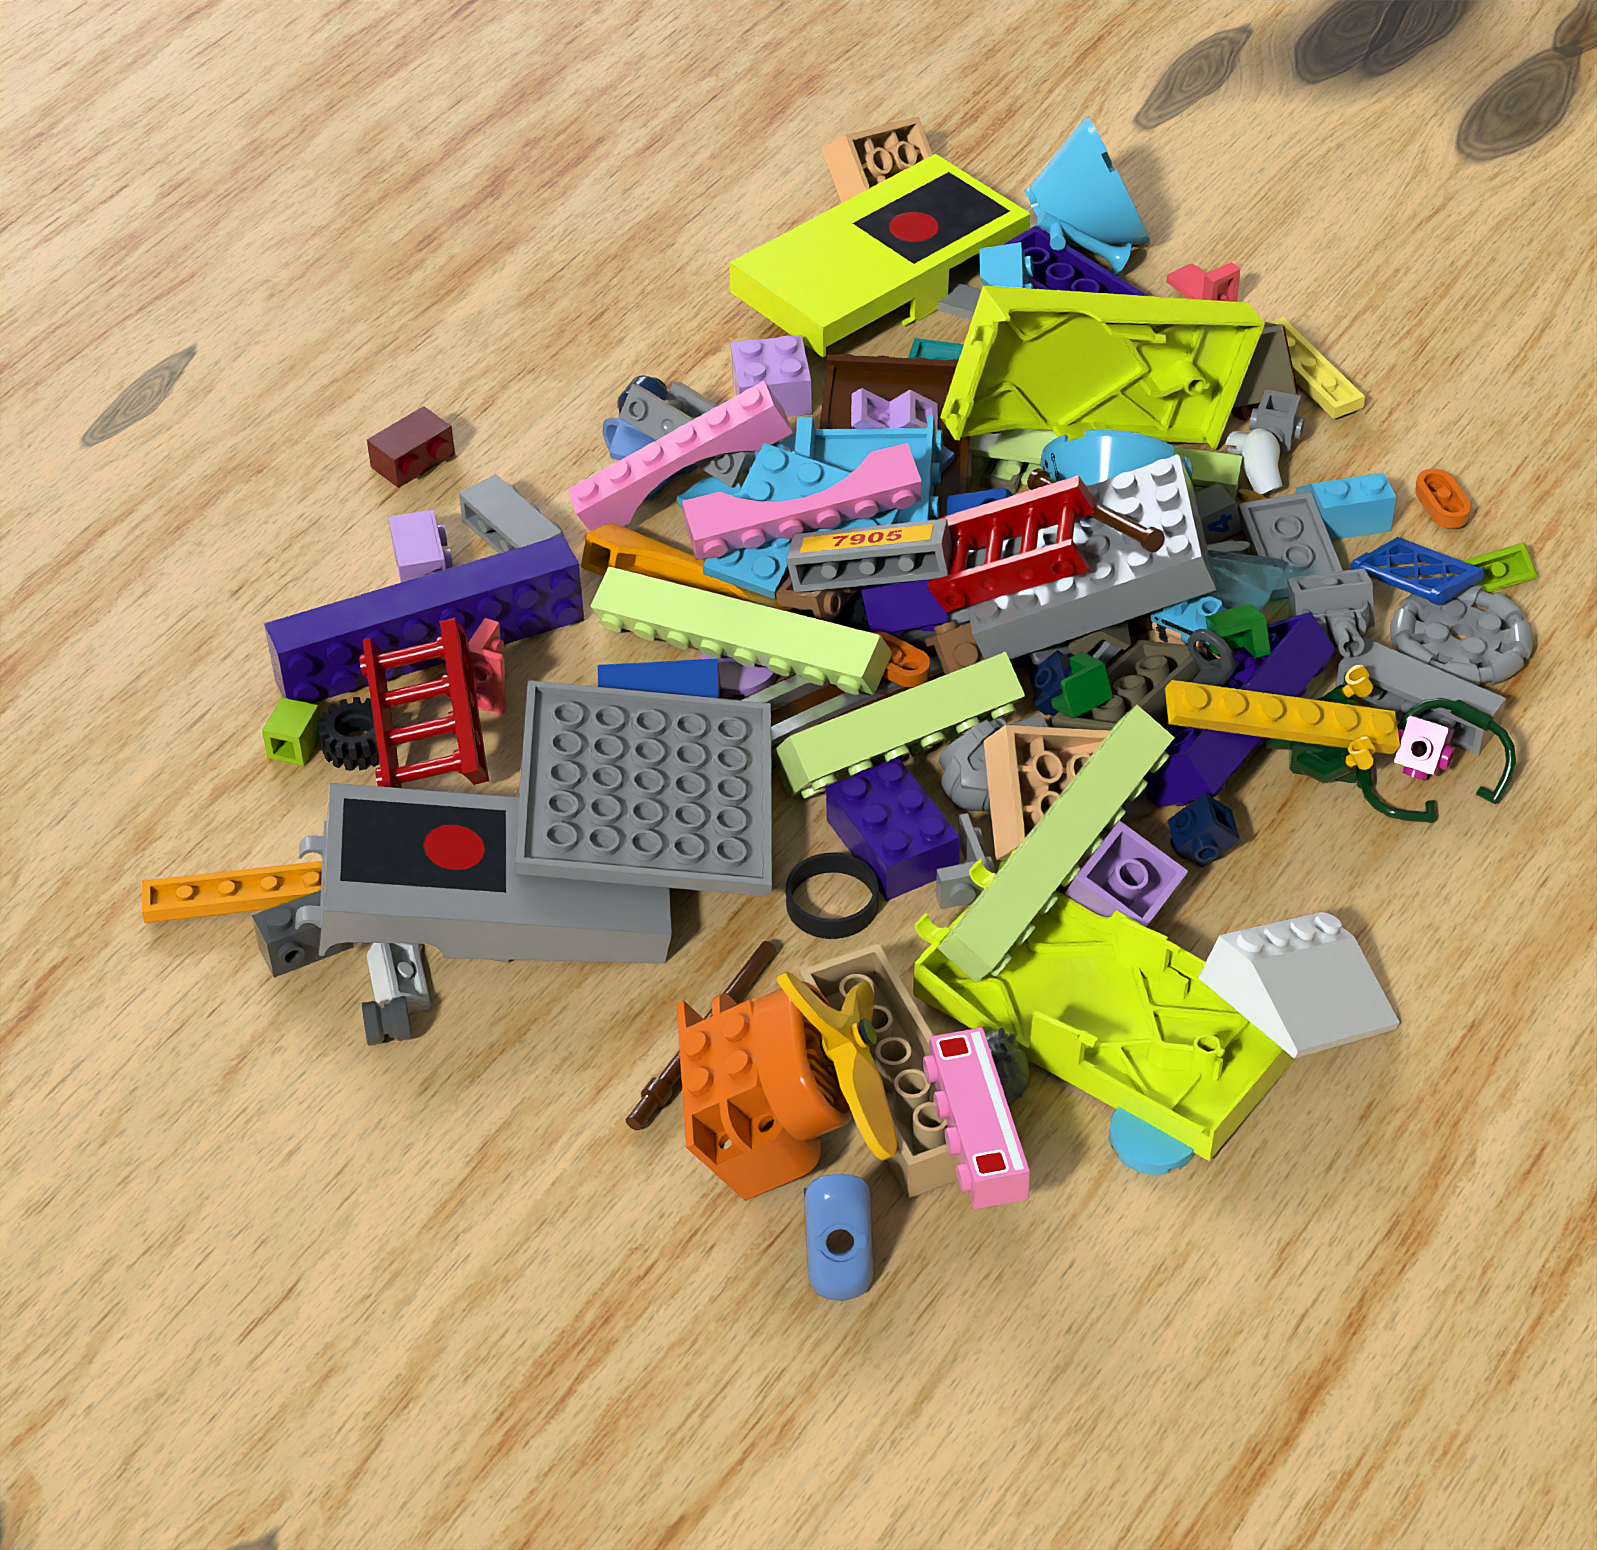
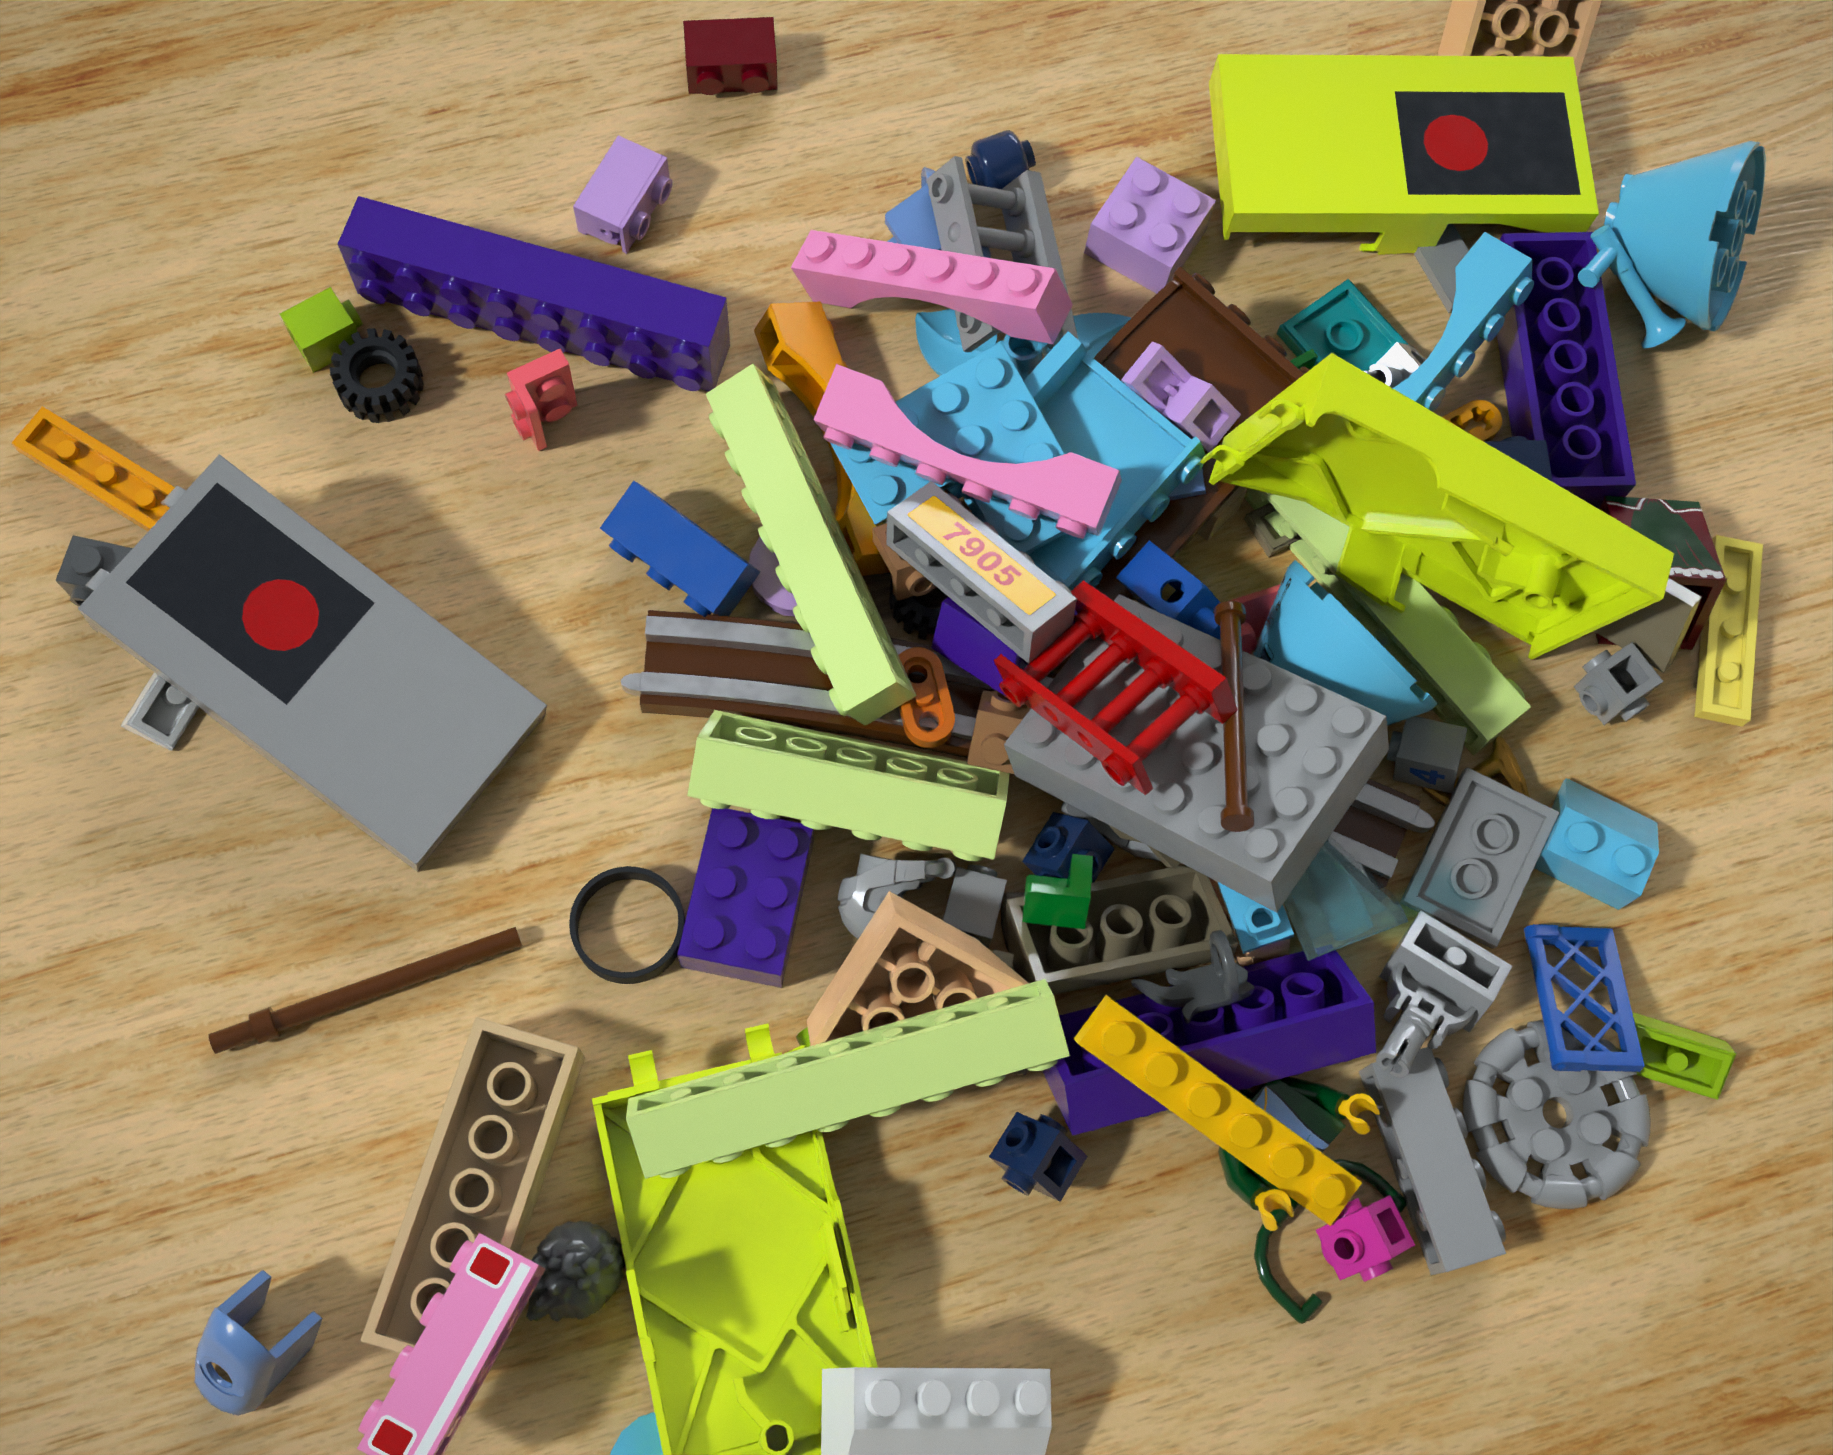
camera: 30 degrees right, 25 degrees up
red fence [359,618,489,788] -> none
dark grey wheel [362,996,412,1046] -> none
light grey brick [459,474,565,553] -> none
light grey plate [514,680,772,897] -> none
orange brick [676,971,897,1201] -> none
light grey bracket [936,813,995,909] -> none
lavender brick [1064,820,1188,927] -> none
coral bracket [1166,262,1240,302] -> none
green panel [1205,603,1271,658] -> none
white arm [1226,428,1283,495] -> none
dark green piece [1397,698,1516,804] -> none
orange plate [1415,469,1471,529] -> none

